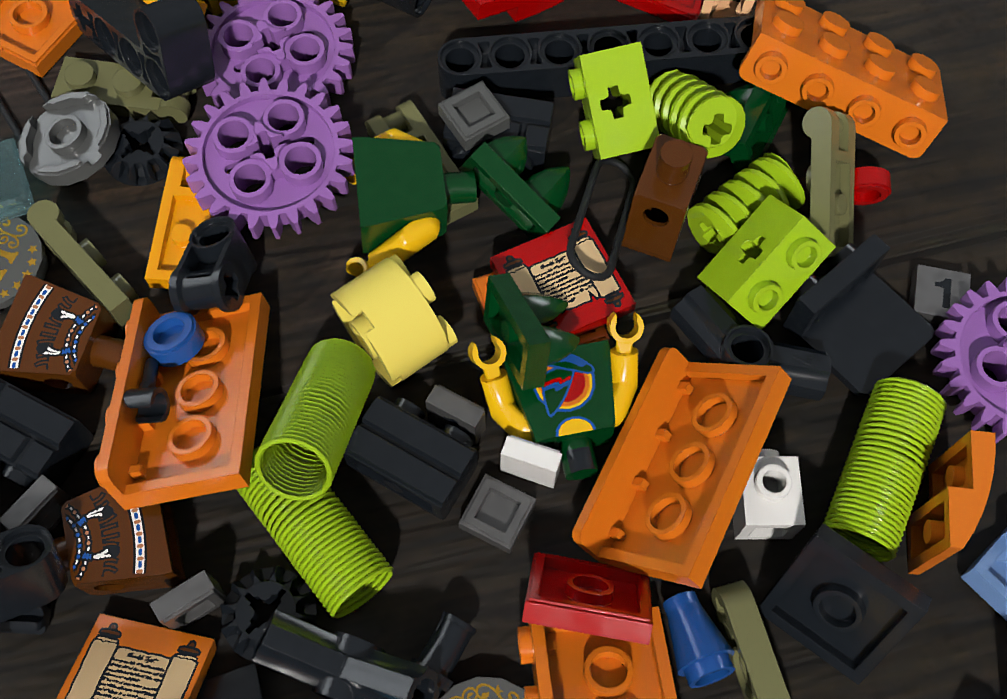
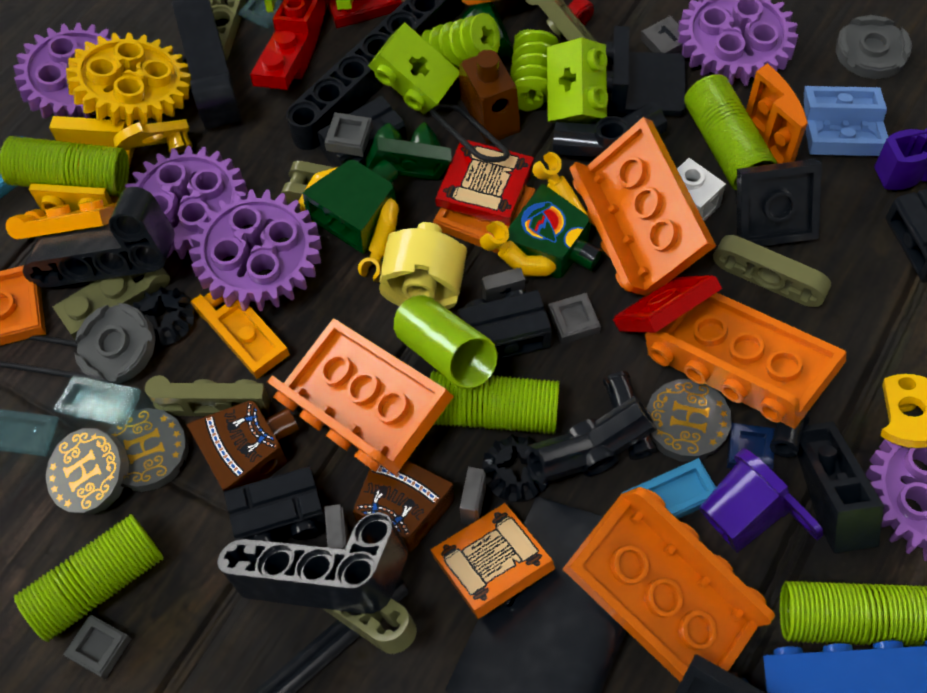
camera: 40 degrees left, 5 degrees down
black hand [123,358,170,424] -> none
blue tile [143,312,205,367] -> none
black piece [169,216,257,316] -> none
dark green tile [483,273,580,391] -> none
white tile [500,435,562,489] -> none
blue cone [662,591,735,688] -> none

